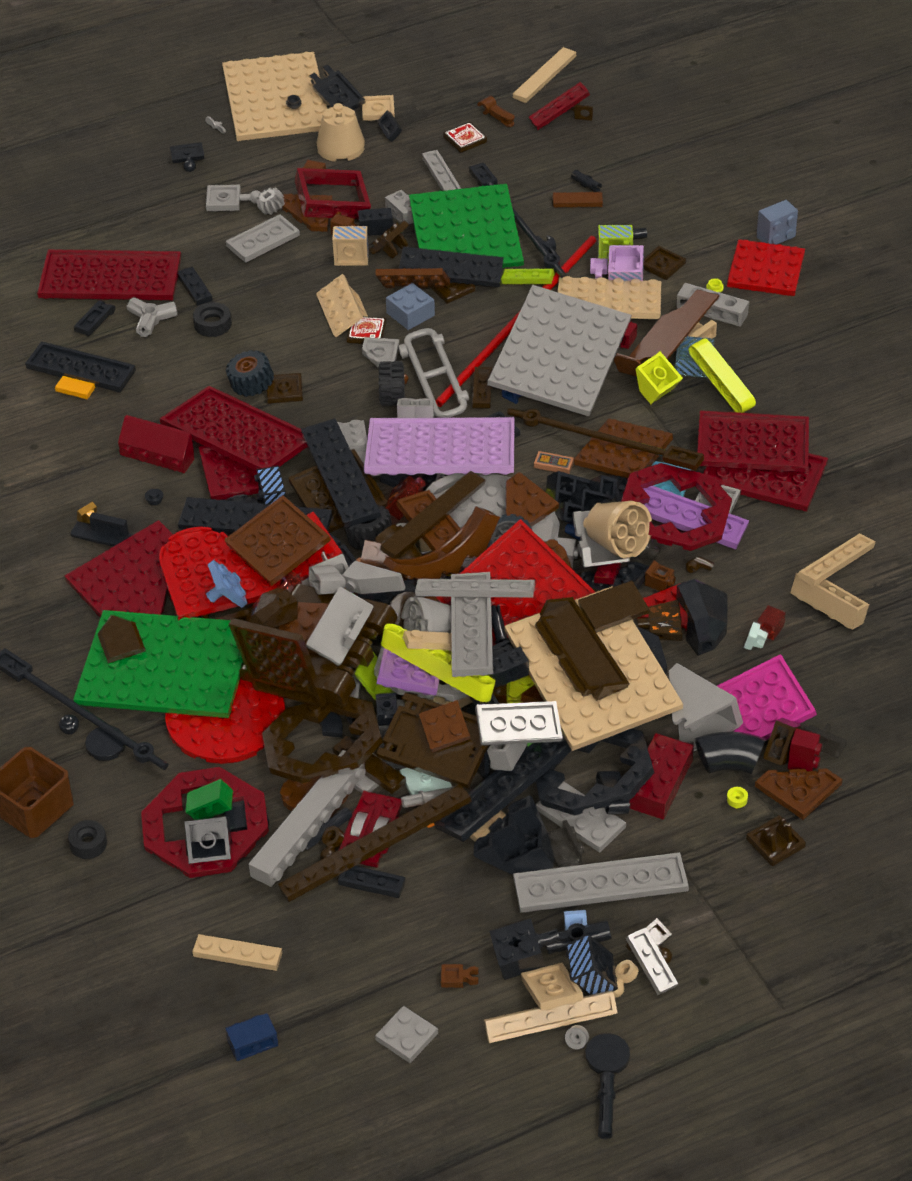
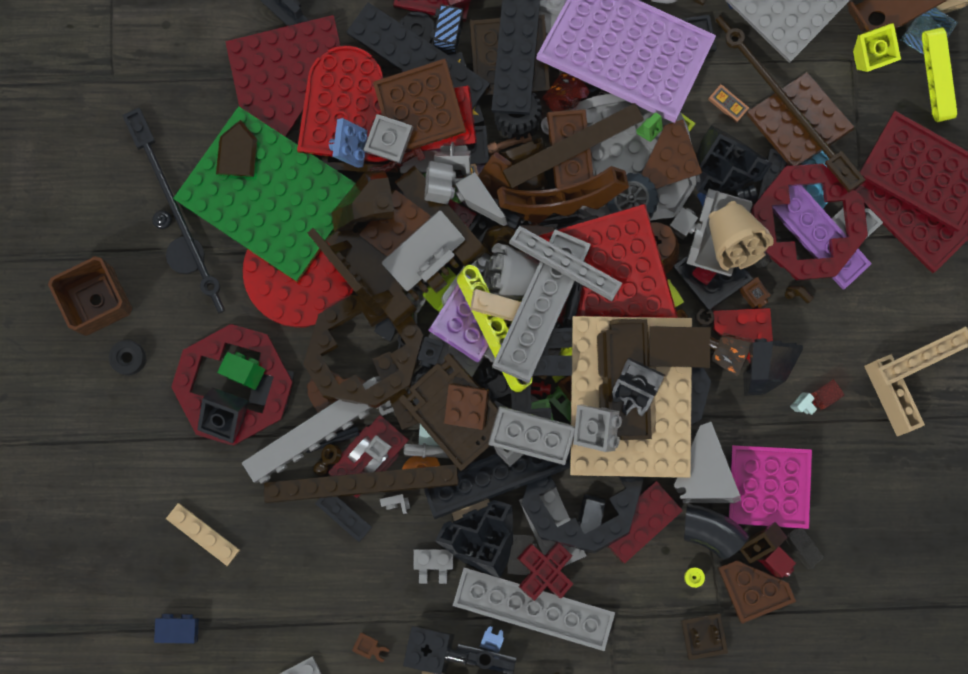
camera: 20 degrees right, 35 degrees up
none -> light grey plate [364,114,414,164]
none -> light grey tile [364,435,392,463]
none -> light grey bracket [380,494,410,514]
none -> light grey plate [414,550,453,584]
none -> dark red plate [517,542,573,601]
none -> light grey plate [573,404,622,452]
none -> black plate [612,358,665,416]
none -> bright green bracket [636,112,663,142]

